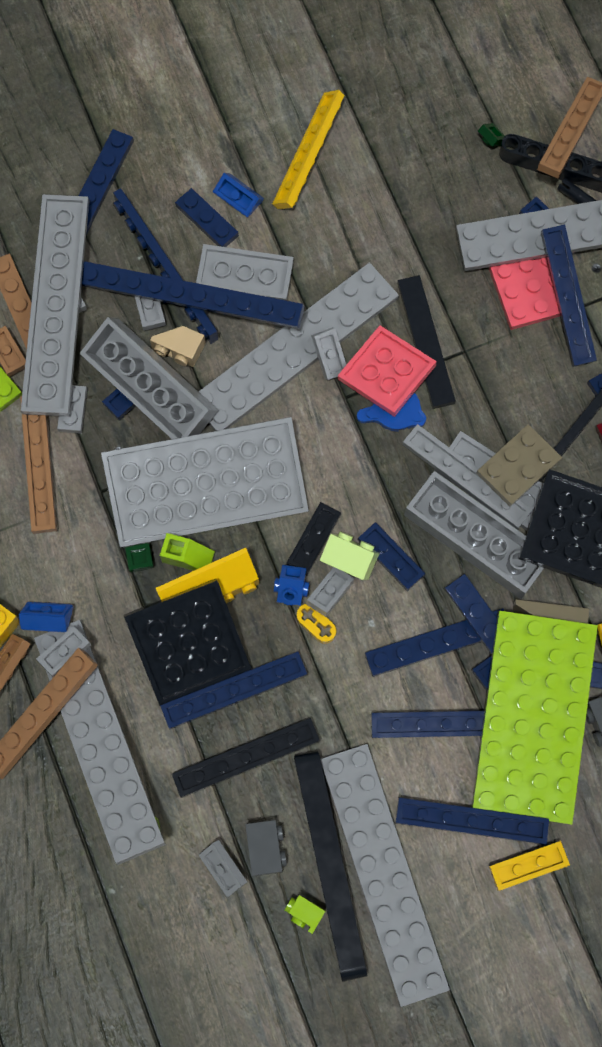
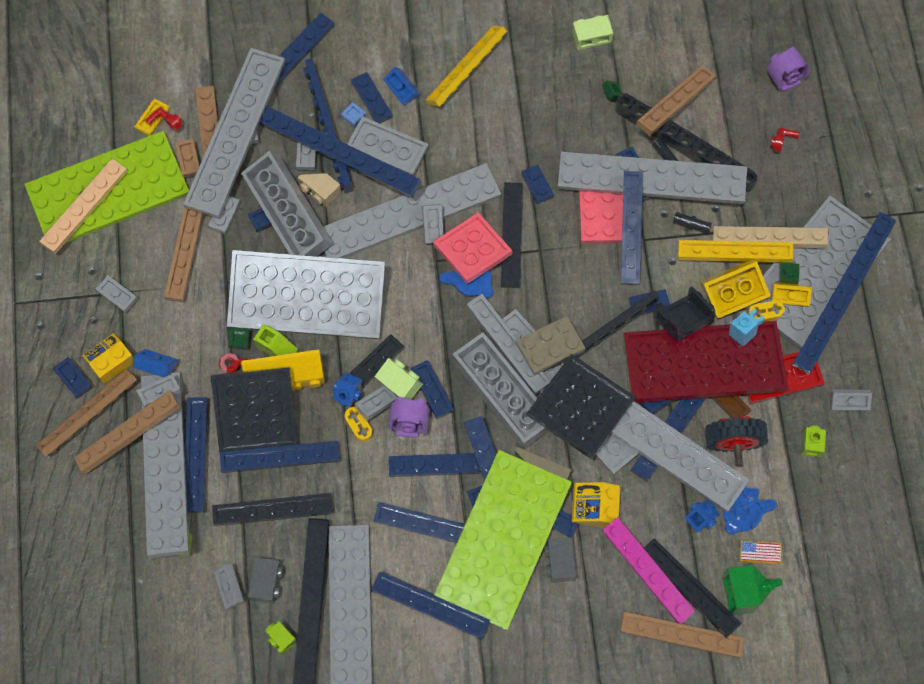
camera: 15 degrees right, 5 degrees down
yellow plate [489,841,570,891] -> none
none -> dark blue plate [185,397,208,513]
none -> red plate [218,353,253,373]
none -> medium blue tile [341,102,367,128]
none -> medium lavender brick [388,397,430,438]
none -> dark blue plate [521,164,554,205]
none -> yellowish green brick [572,15,613,50]

